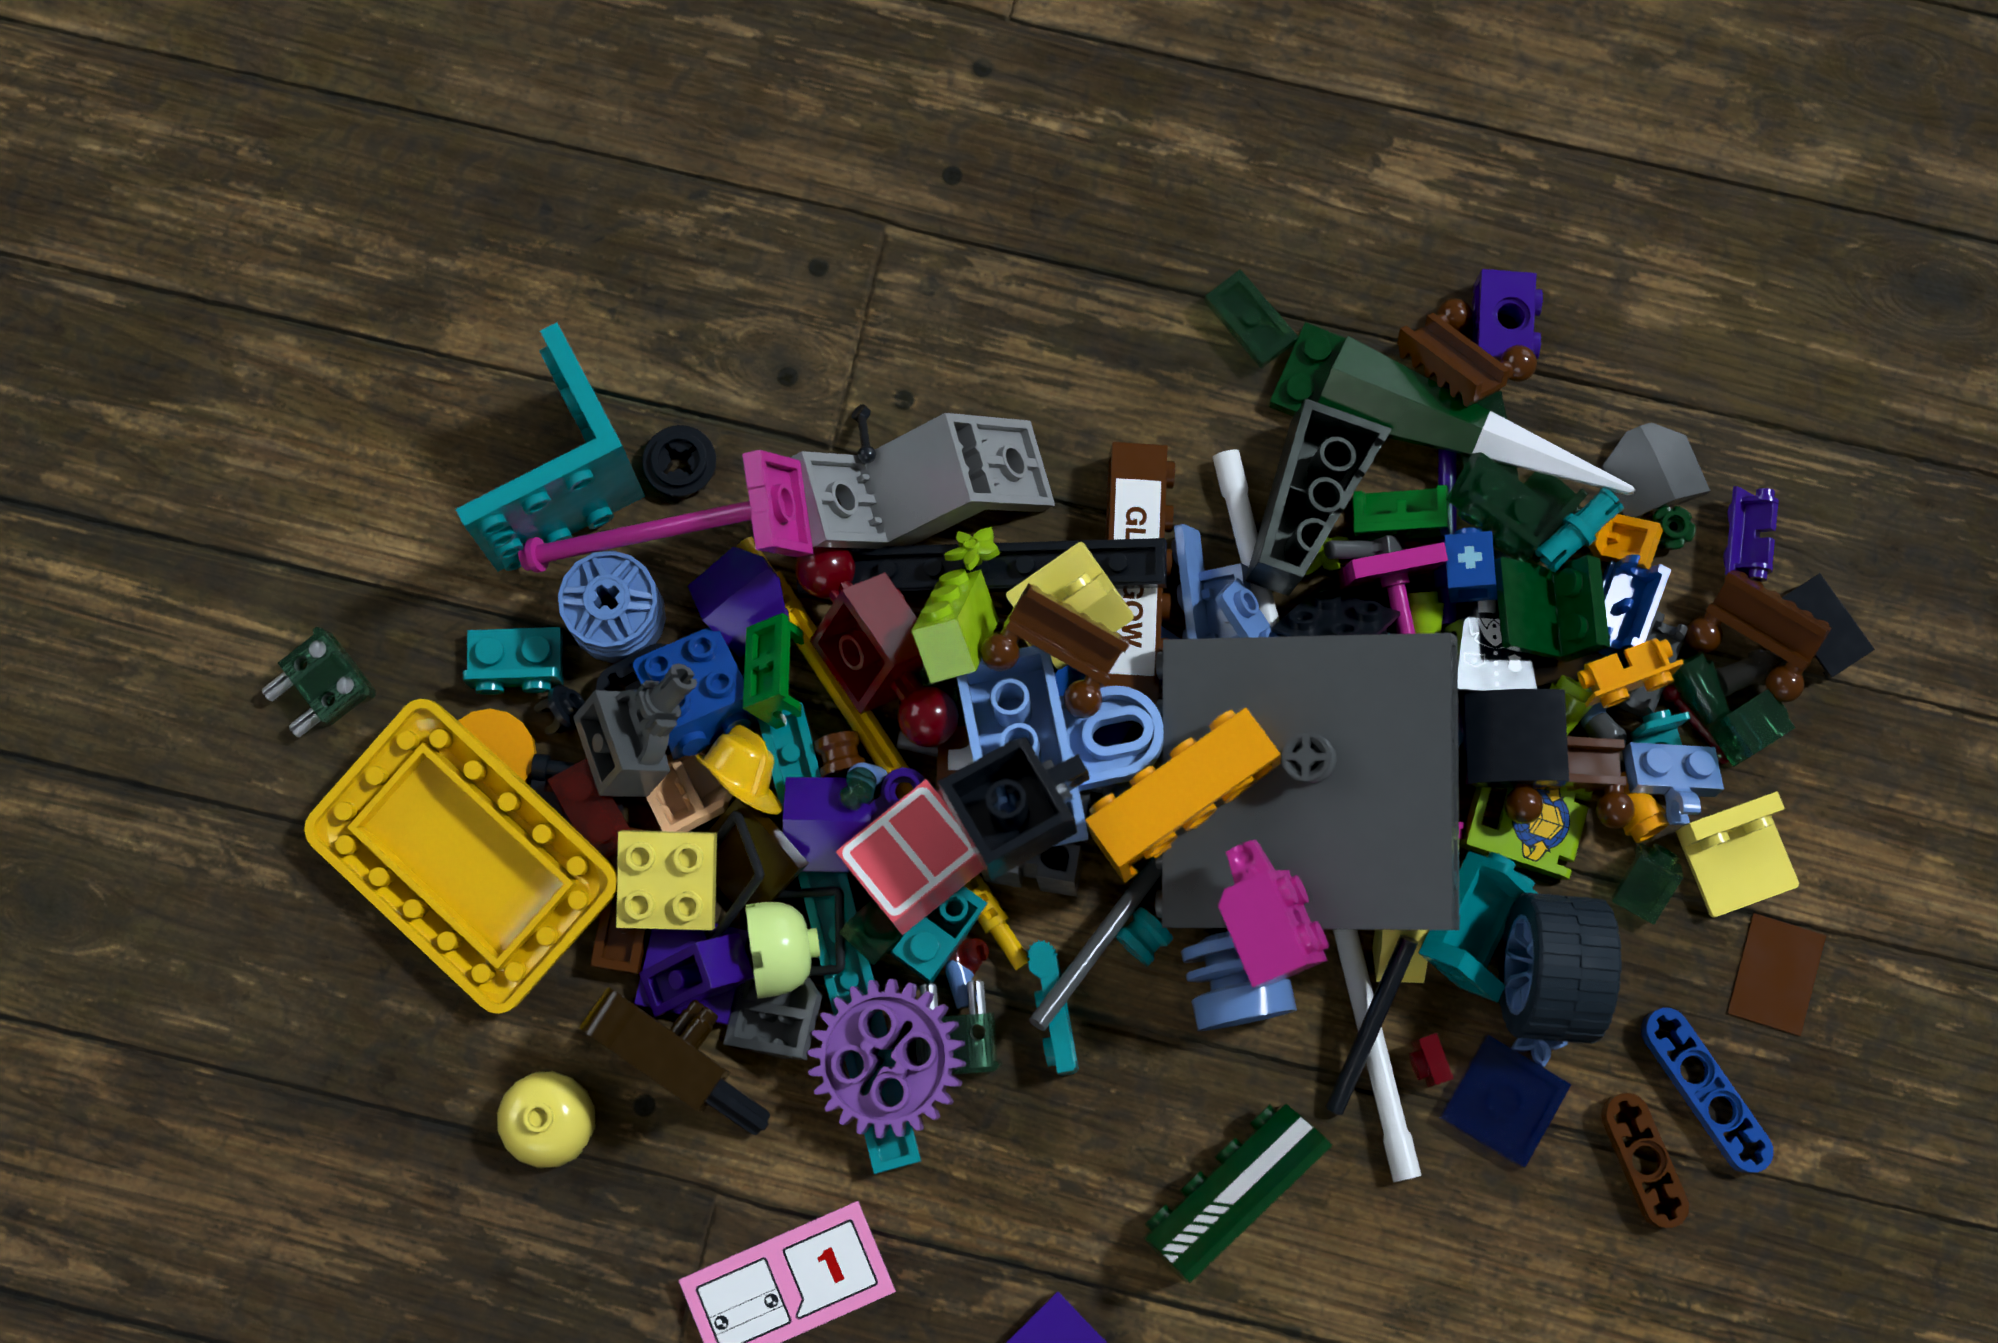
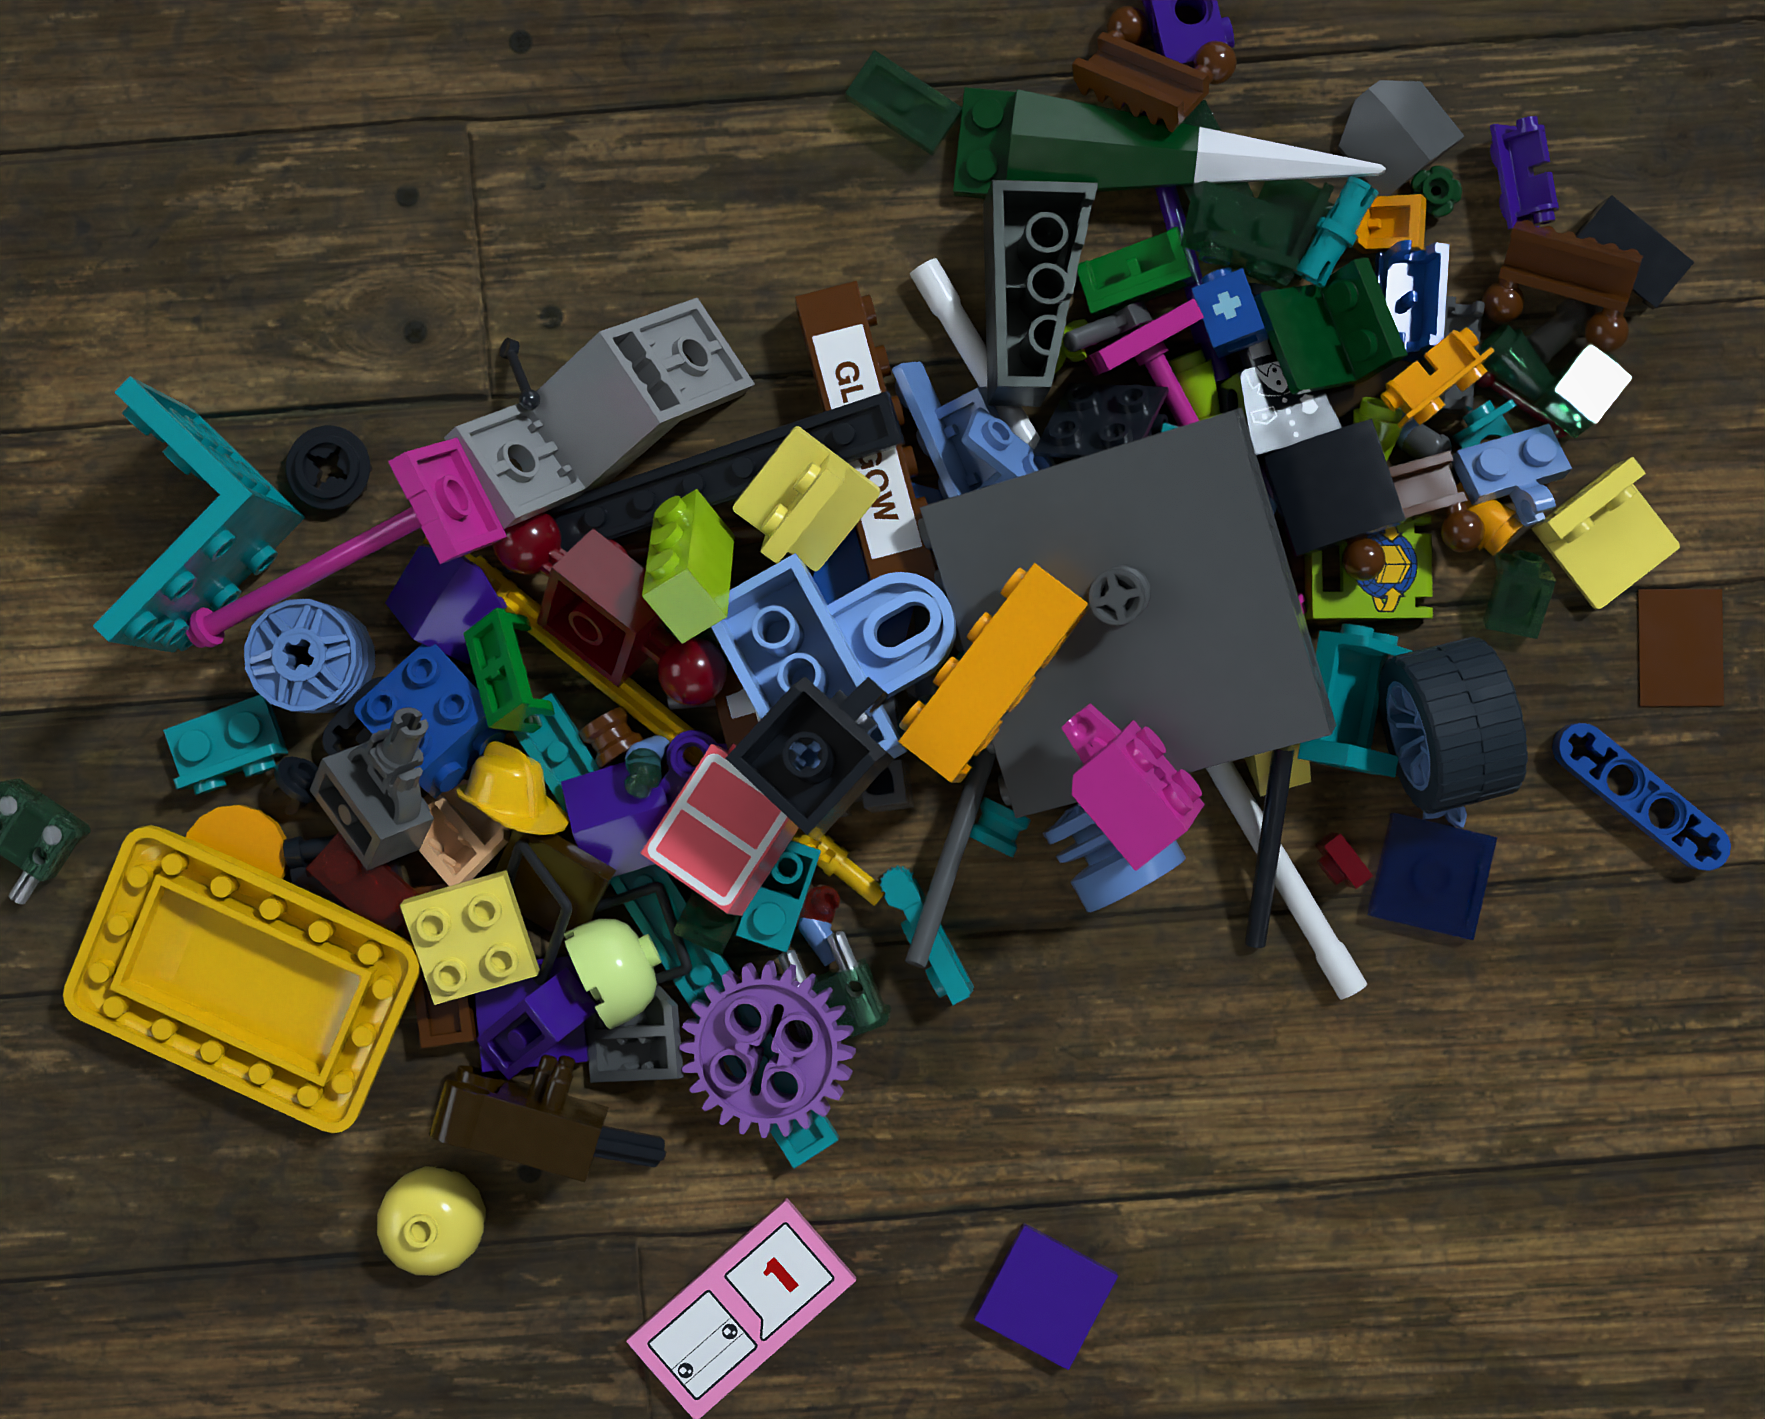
camera: 10 degrees left, 10 degrees up
lime plant [944,527,1000,571] -> none
reddish brown gear [981,583,1129,718] -> none
dark green slope [1143,1104,1333,1283] -> none
reddish brown beam [1601,1093,1689,1228] -> none

